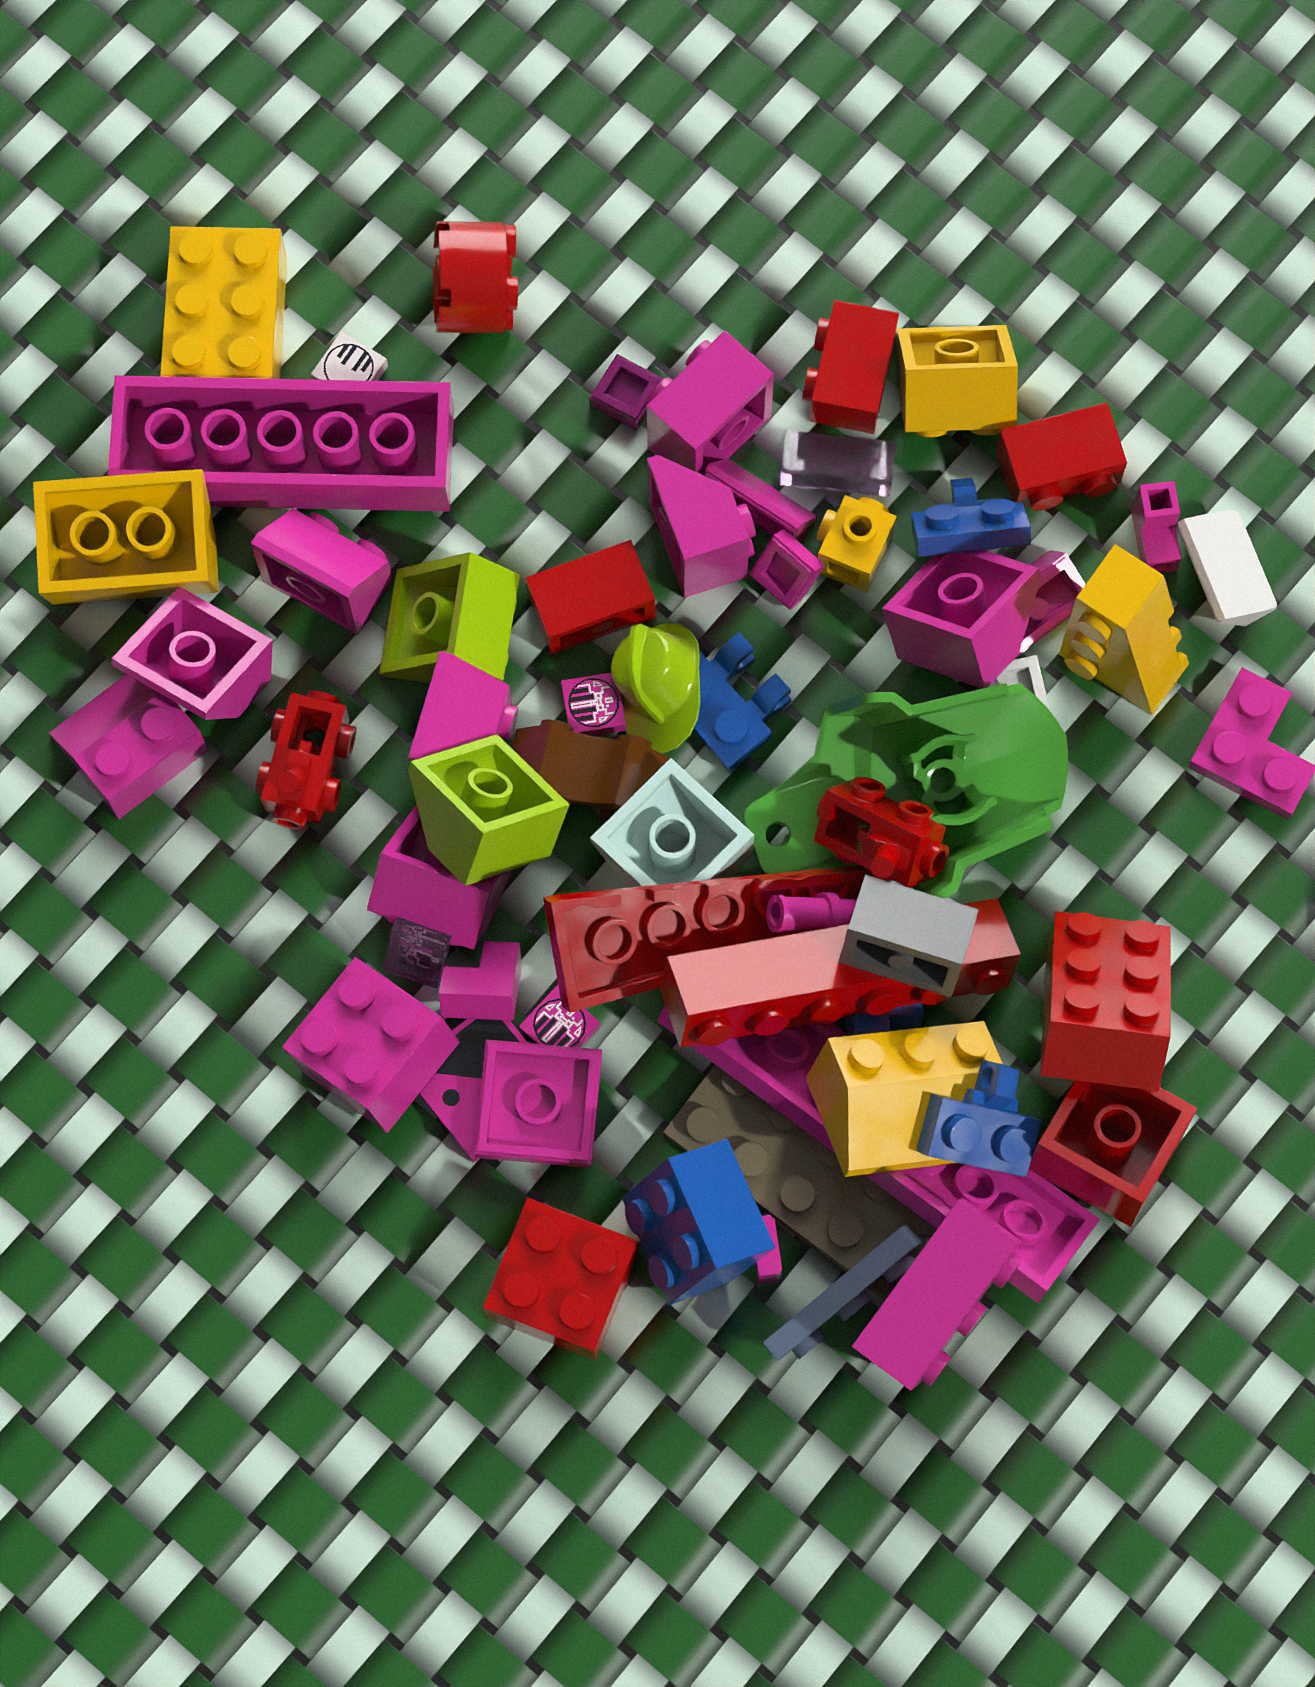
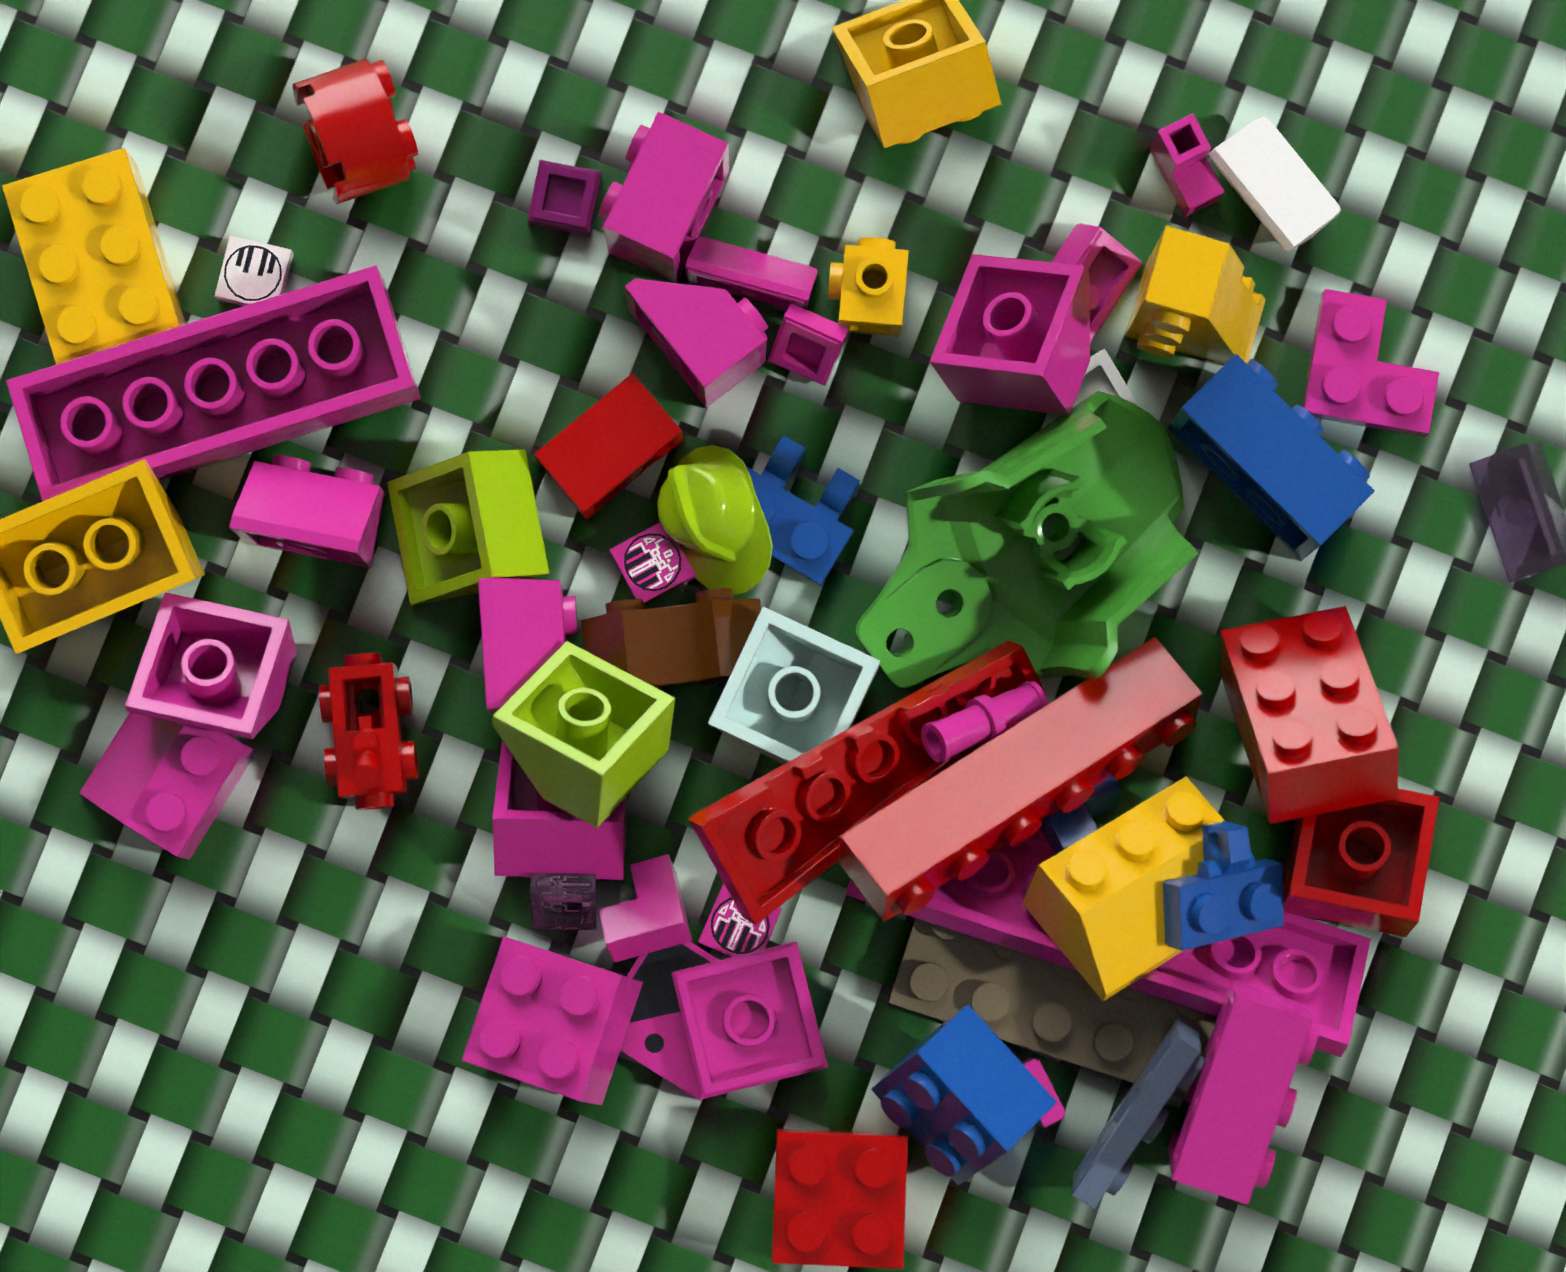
camera: 25 degrees left, 10 degrees up
clear purple slope [780,430,896,497] -> none
red brick [802,300,899,434] -> none
red brick [813,777,949,888] -> none
brick [838,874,979,997] -> none
blue hinge [911,478,1031,557] -> none
red brick [996,402,1127,511] -> none
none -> blue brick [1167,354,1375,561]

